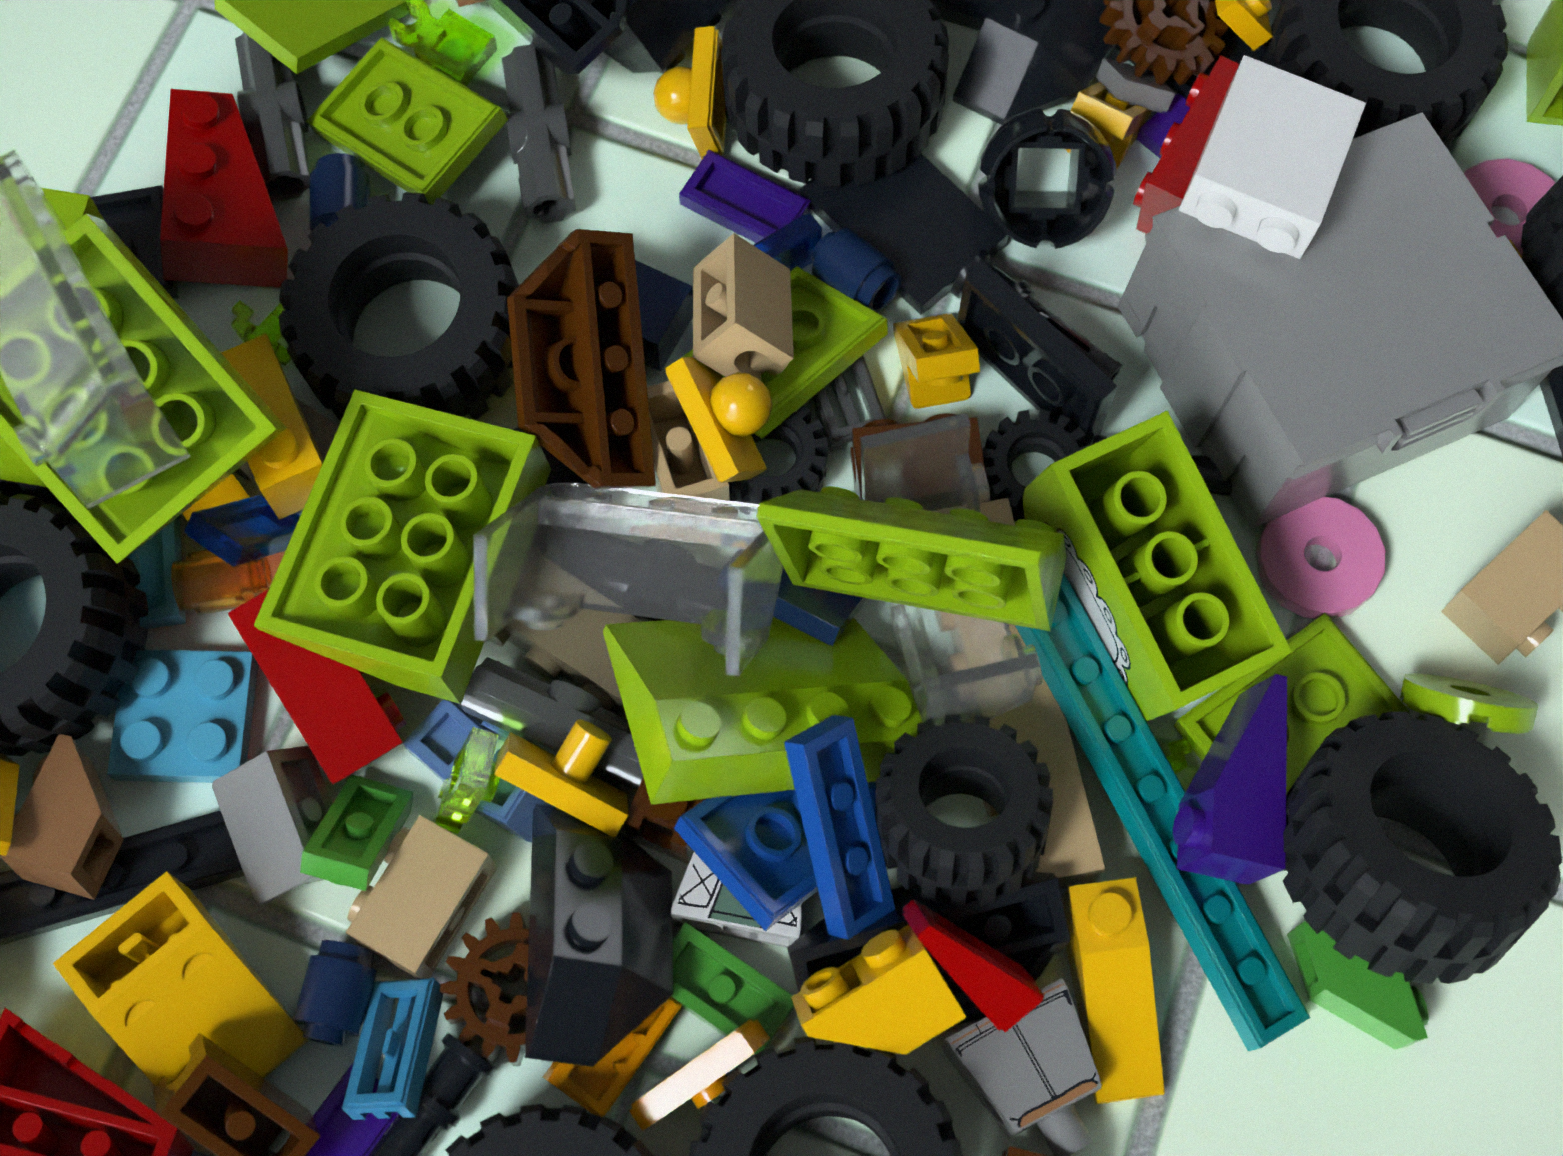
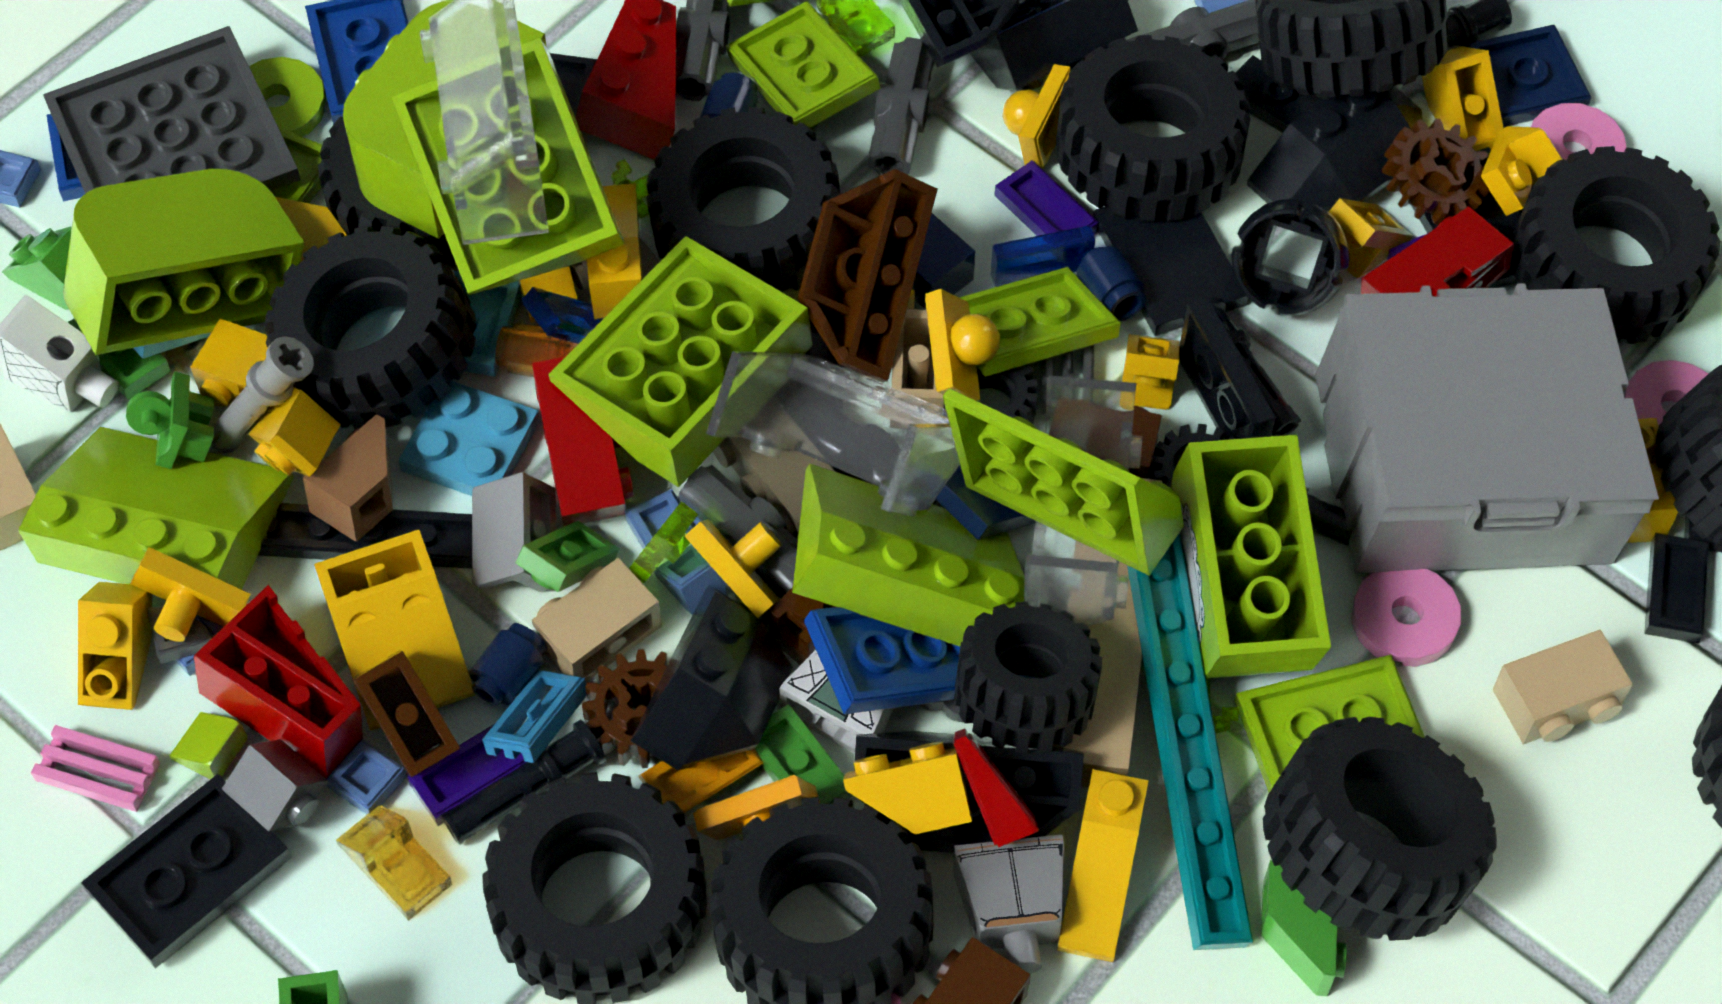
camera: 20 degrees right, 10 degrees down
tan brick [693,233,794,380] -> none
blue plate [784,715,895,940] -> none
light grey tile [1095,58,1175,113] -> none
dark purple slope [1173,674,1287,885] -> none
white brick [1178,55,1366,259] -> none
lime tile [1399,673,1538,734] -> none

